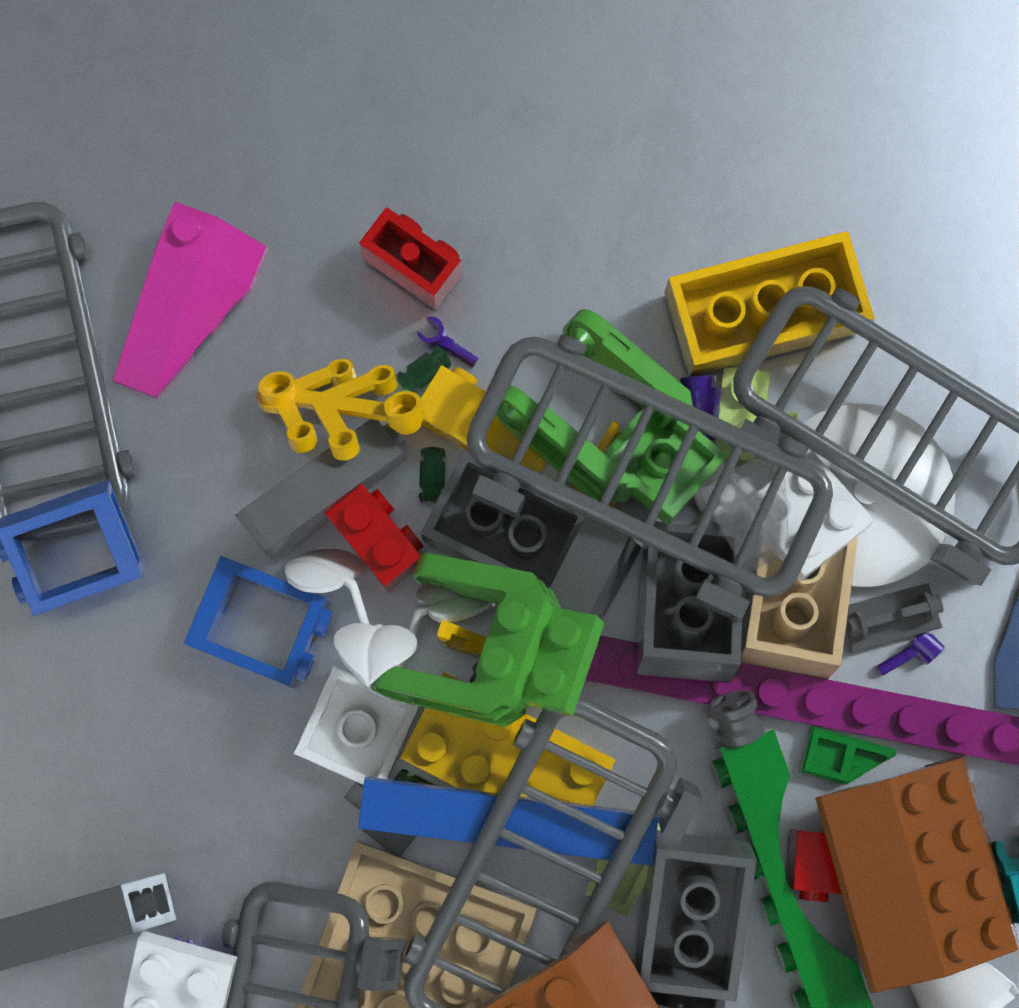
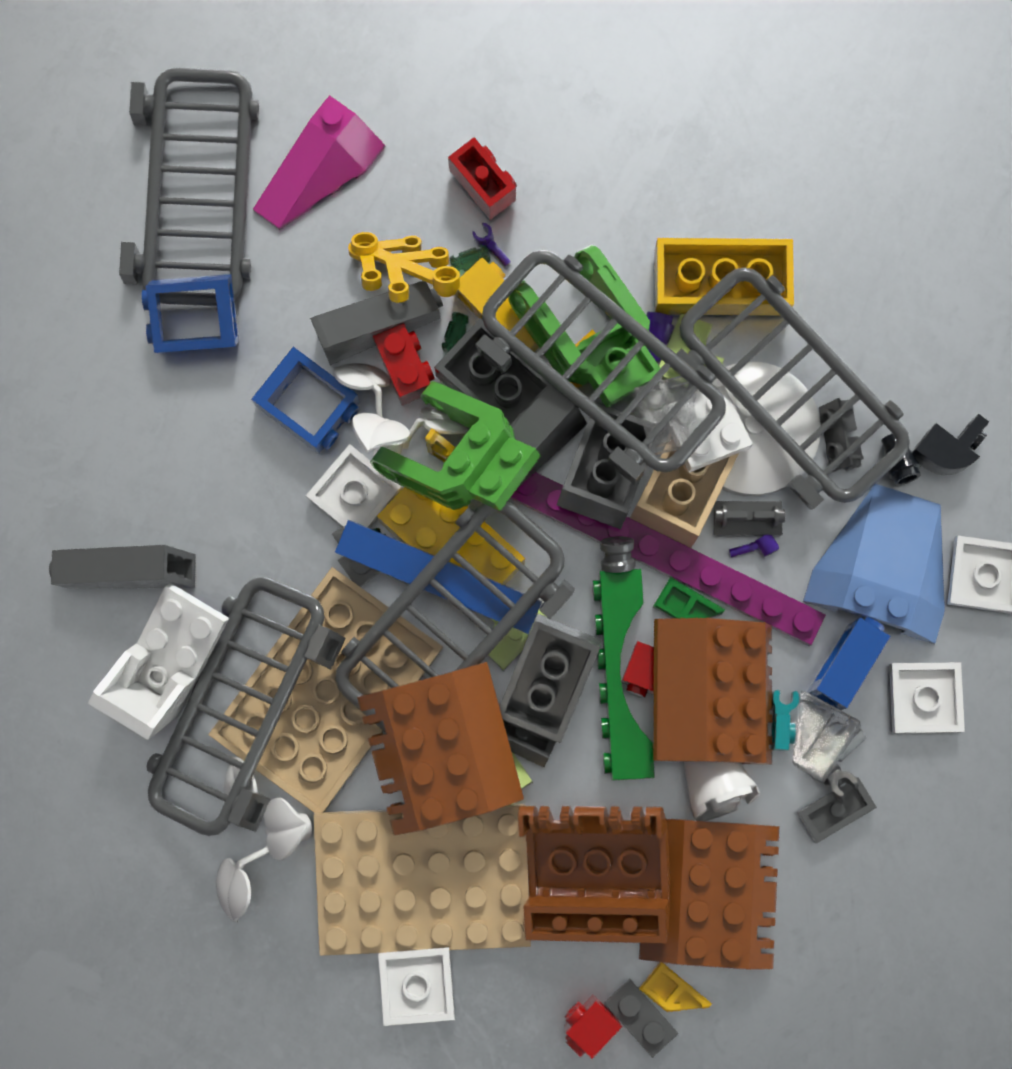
camera: 20 degrees right, 0 degrees up
none -> dark grey hinge [819,398,864,472]

